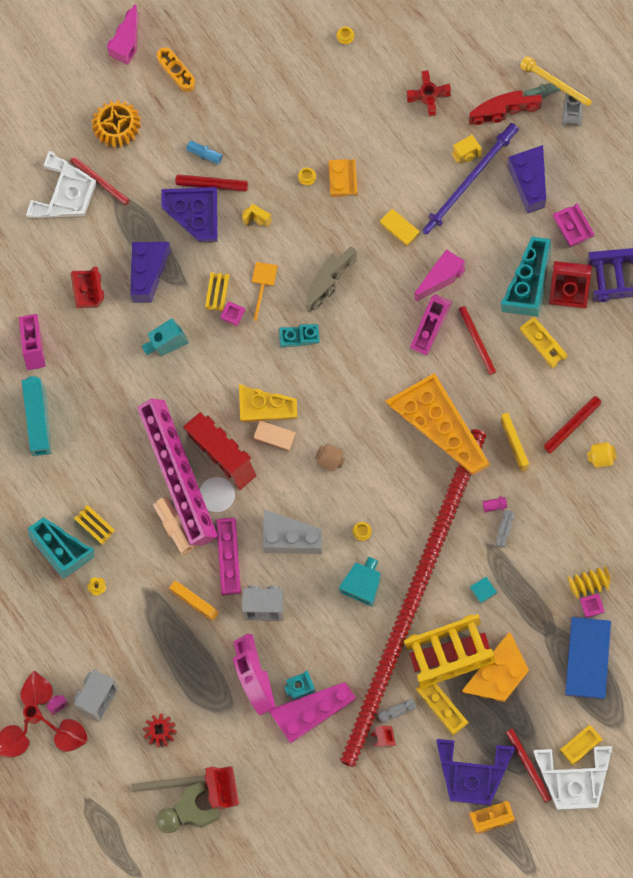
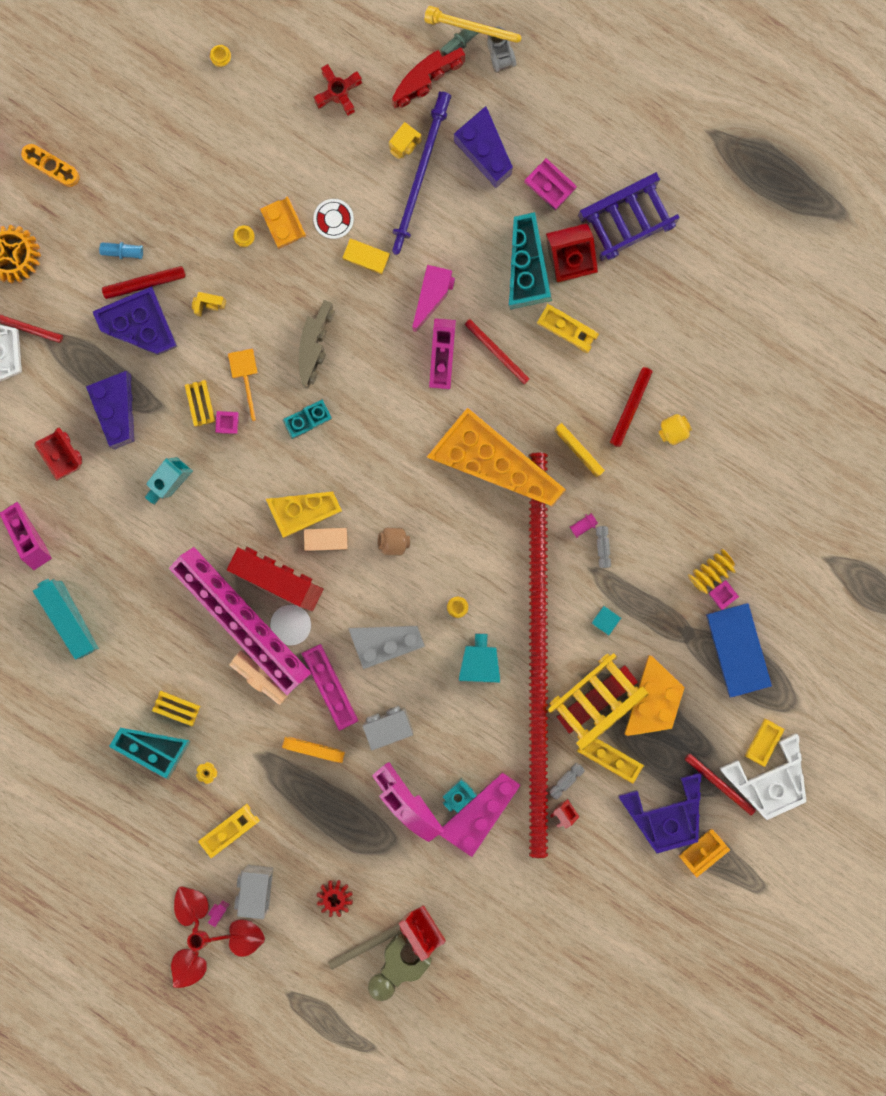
camera: 30 degrees left, 15 degrees up
none -> yellow plate [198,804,260,858]
none -> sticker [313,199,354,239]

